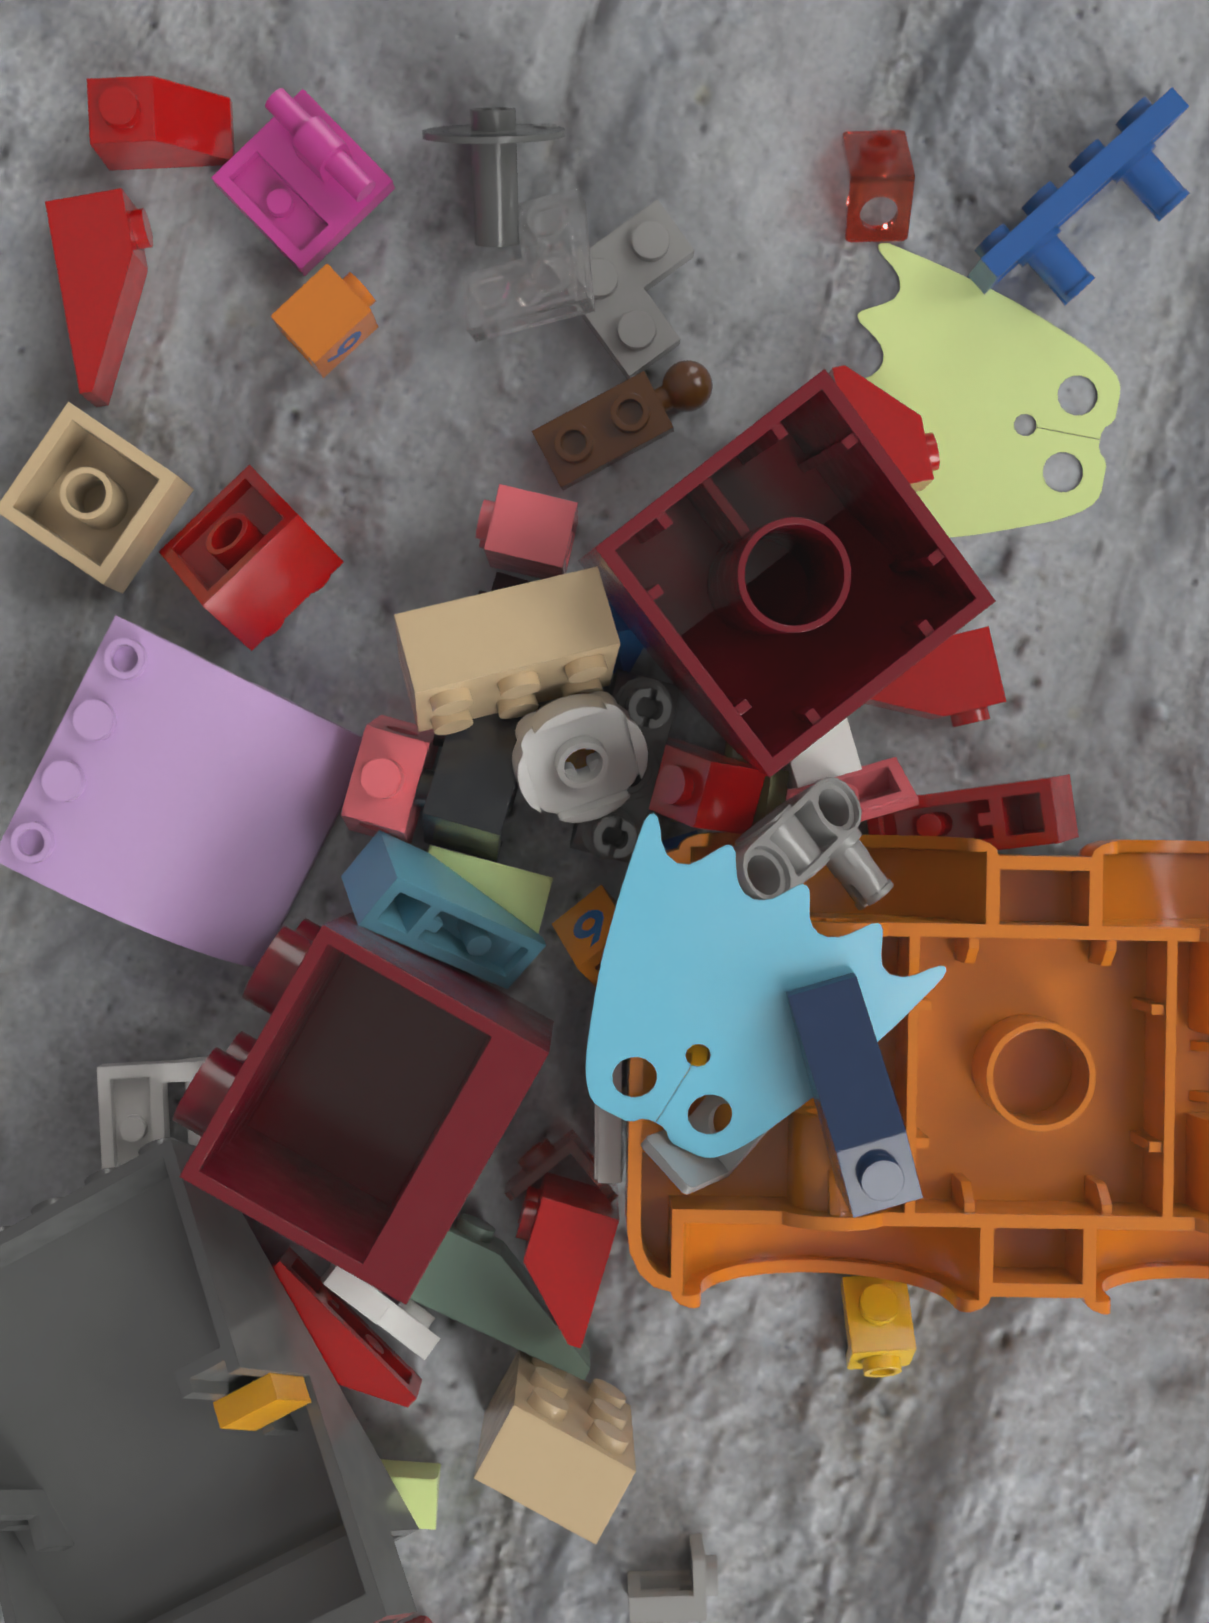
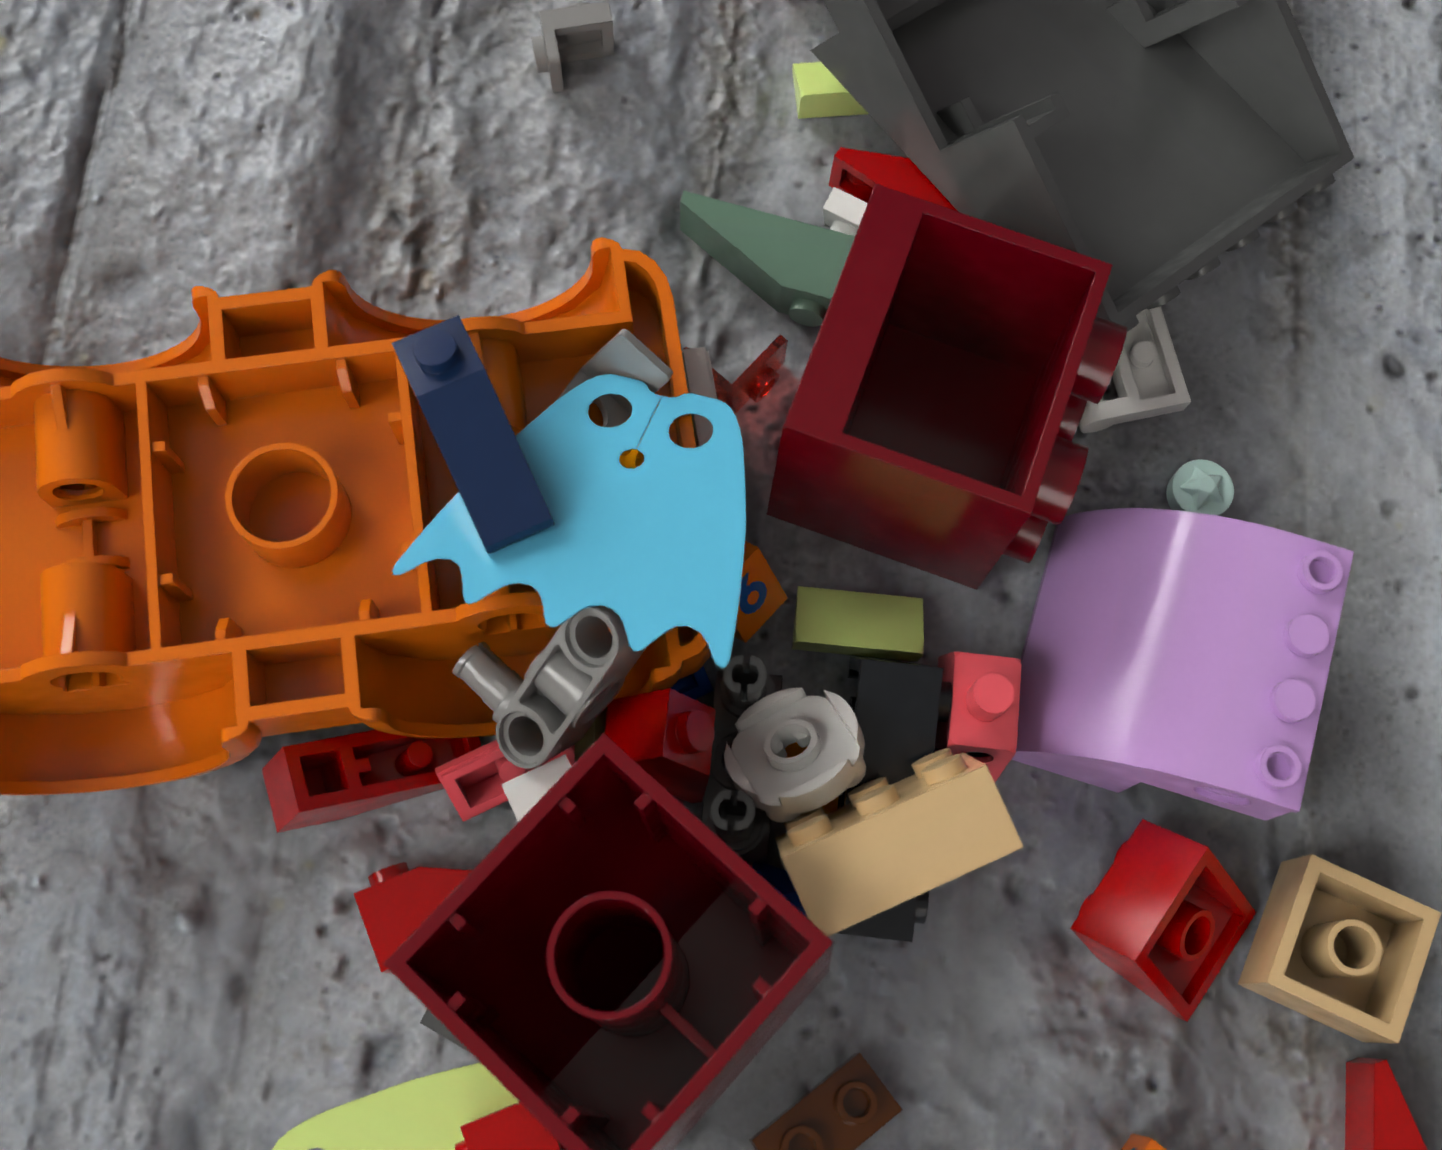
camera: 170 degrees right, 15 degrees down
light orange tile [213,1373,311,1431] -> none
medium azure slope [341,830,546,989] -> none
tan brick [474,1350,636,1545] -> none
coral brick [476,484,578,579] -> none
red slope [515,1171,620,1349] -> none
yellow bracket [840,1276,916,1378] -> none
none -> light aqua tile [1166,459,1234,516]

